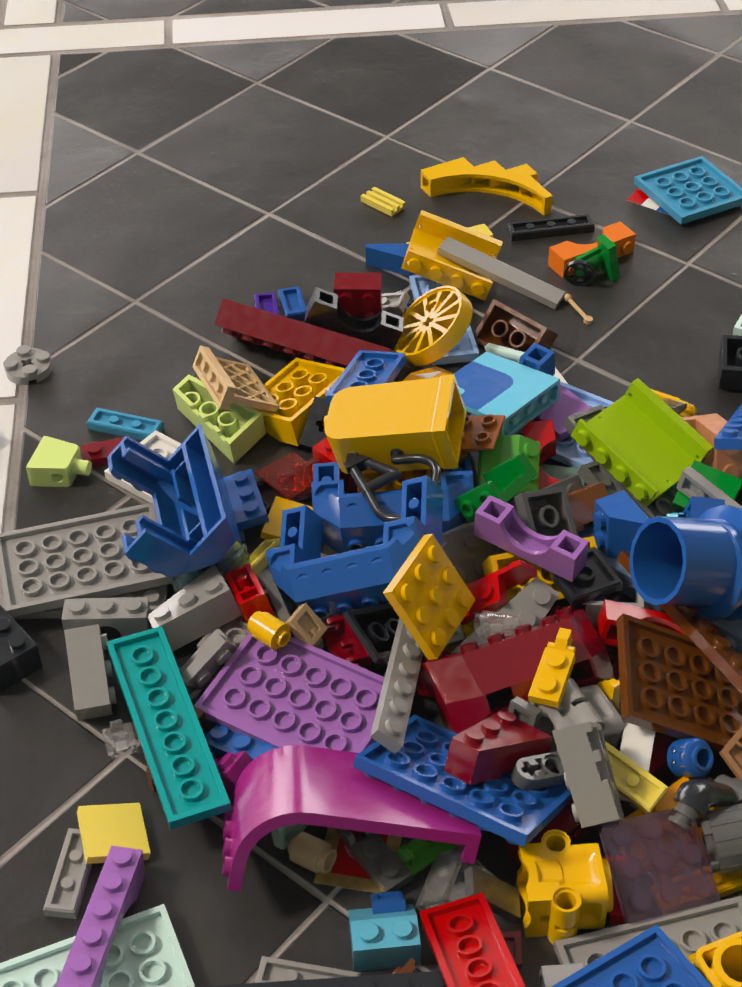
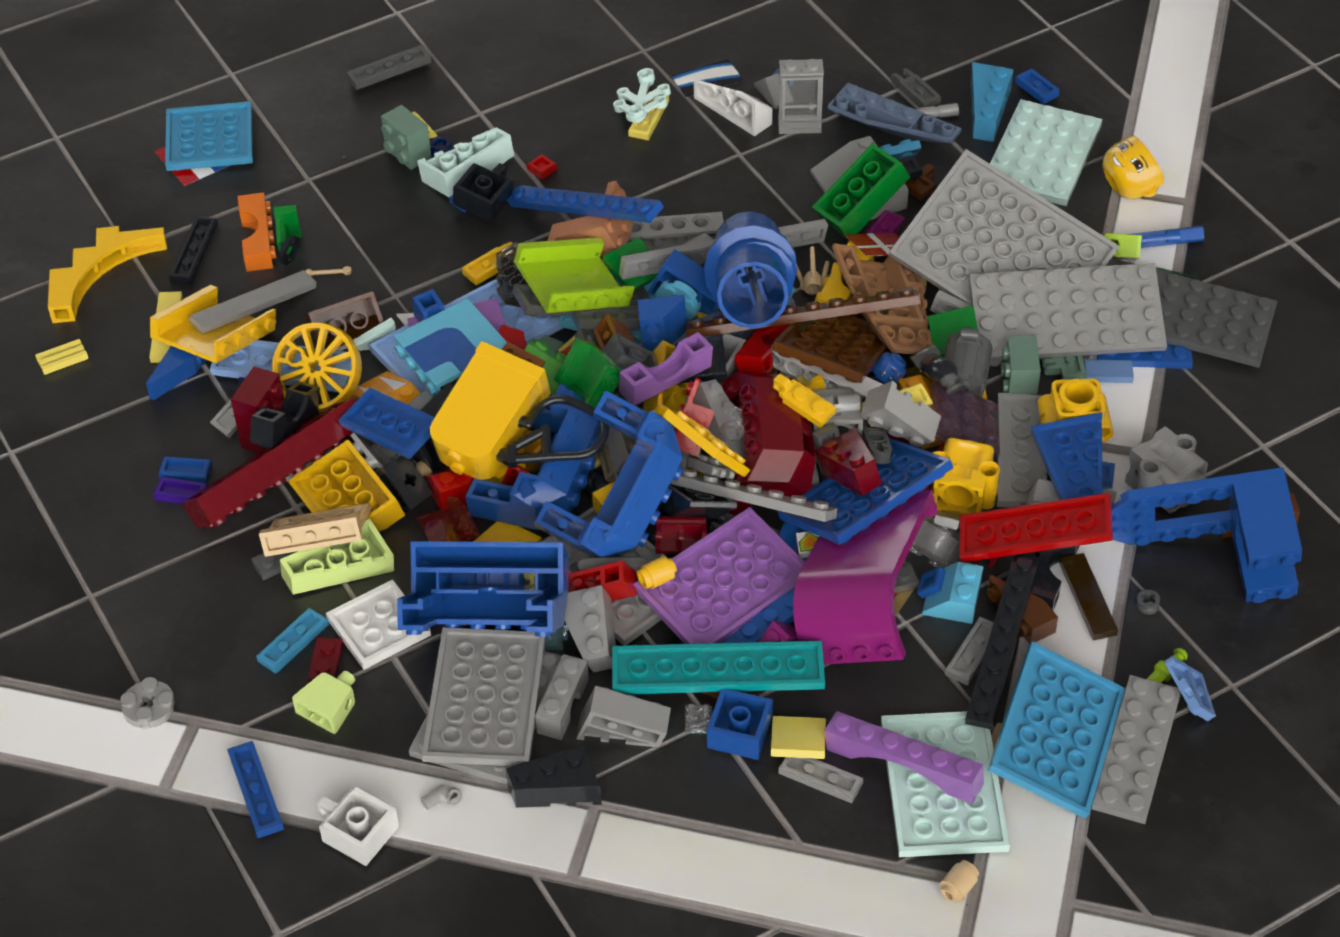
camera: 70 degrees left, 5 degrees up
light grey bracket [180,629,238,690] -> none
tan bracket [285,603,328,647] -> none
none -> blue brick [707,689,773,760]

